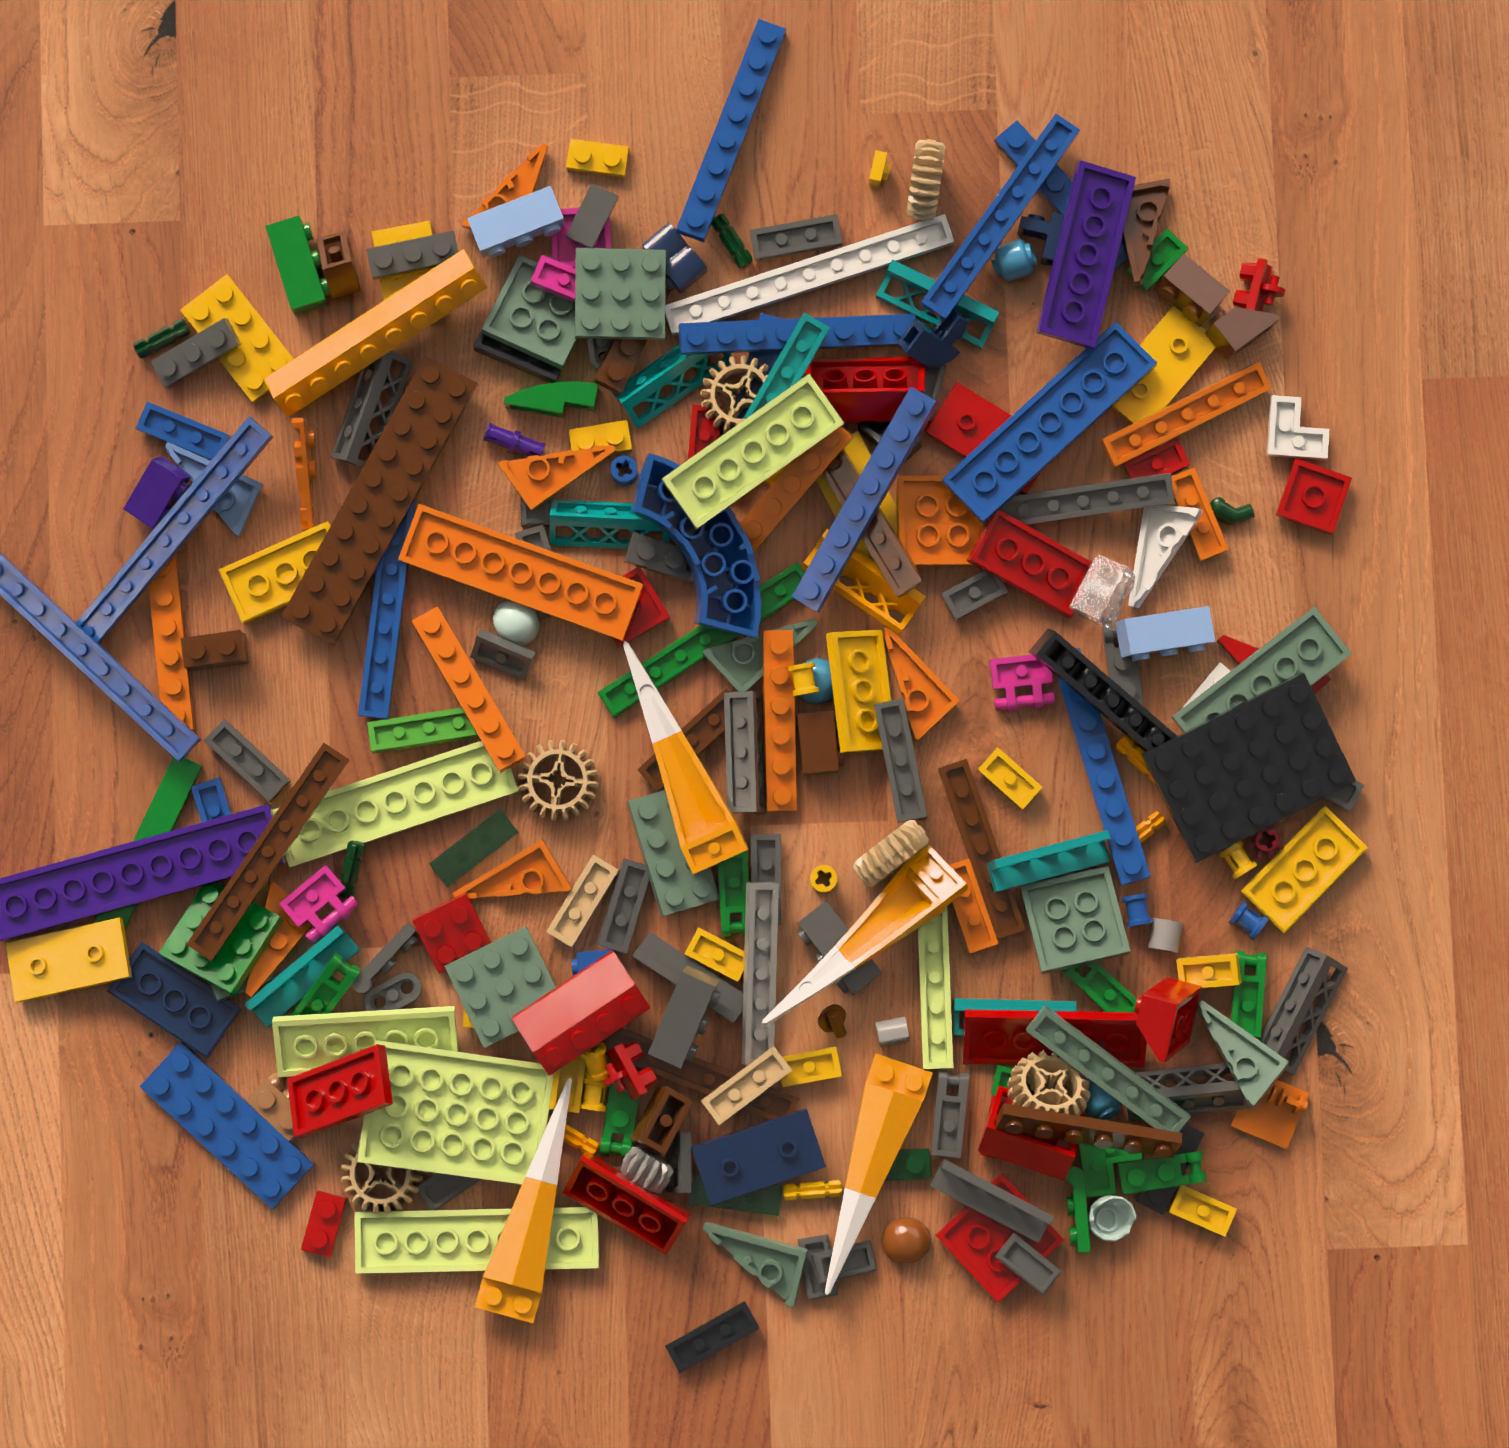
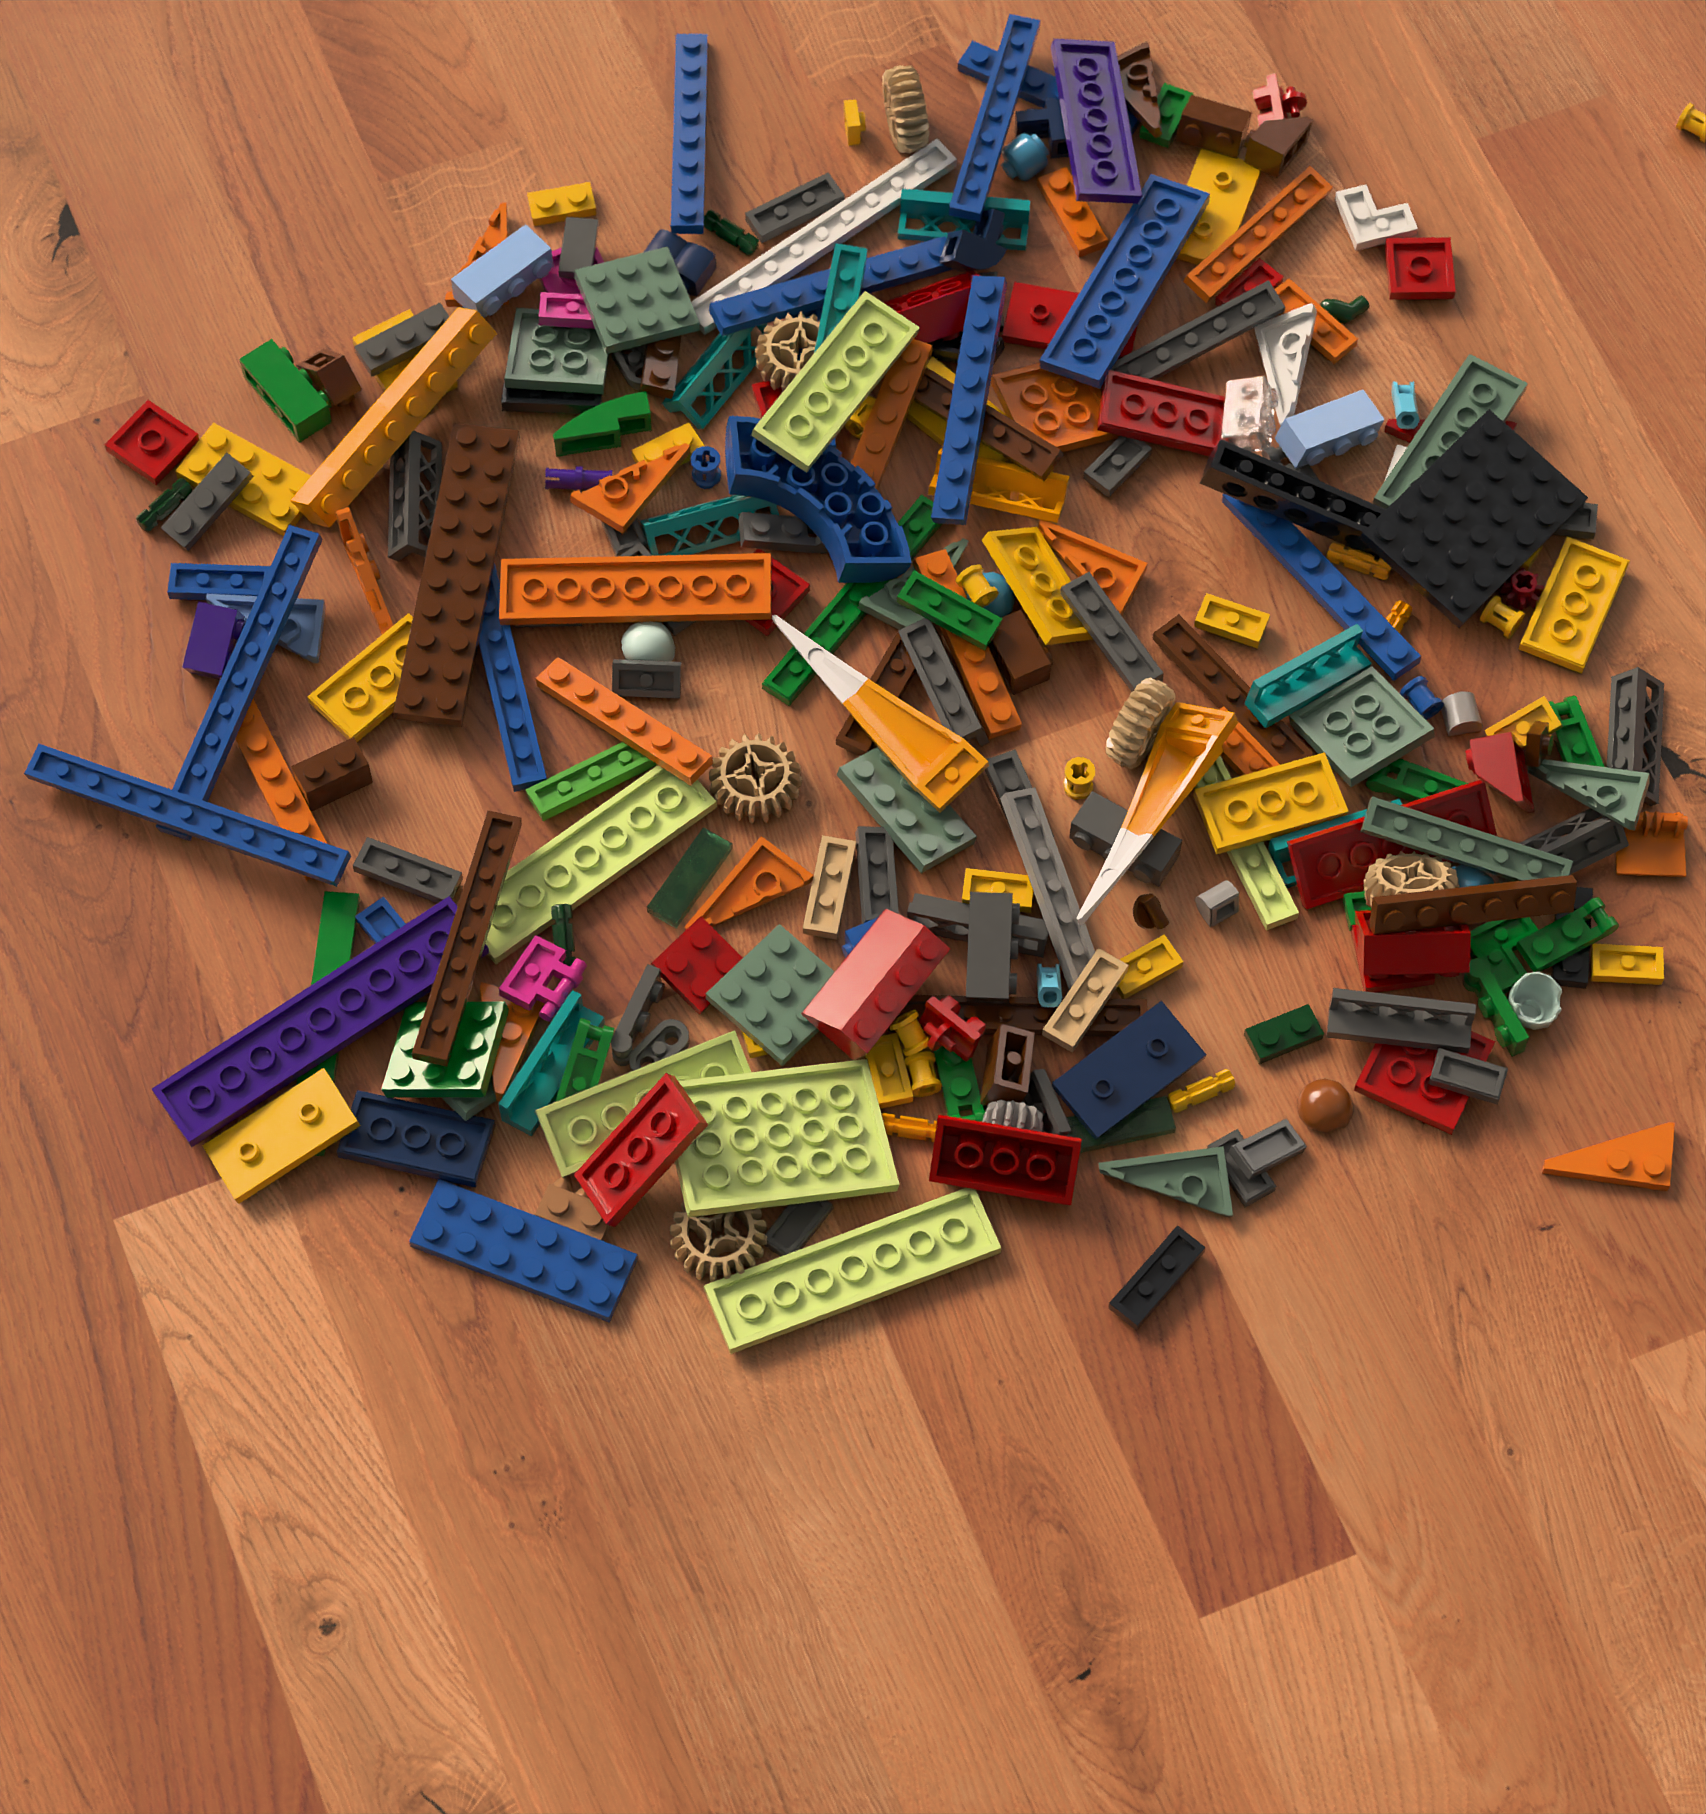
camera: 25 degrees left, 20 degrees down
red plate [301,1190,347,1257] -> none
light orange plate [474,1078,572,1323] -> none
green plate [718,851,749,938] -> none
light orange plate [825,1053,933,1295] -> none
dark grey plate [930,1070,969,1158] -> none
dark pink plate [989,655,1055,712] -> none
blue bush [1228,901,1269,940] -> none
none -> red plate [104,400,200,486]
none -> green plate [897,570,1003,651]
none -> medium azure bar [1036,964,1062,1007]
none -> orange plate [1037,167,1108,258]
none -> yellow plate [1193,752,1349,855]
none -> medium azure bar [1391,382,1419,429]
none -> reddish brown plate [1525,721,1553,767]
none -> orange wing [1542,1122,1675,1191]

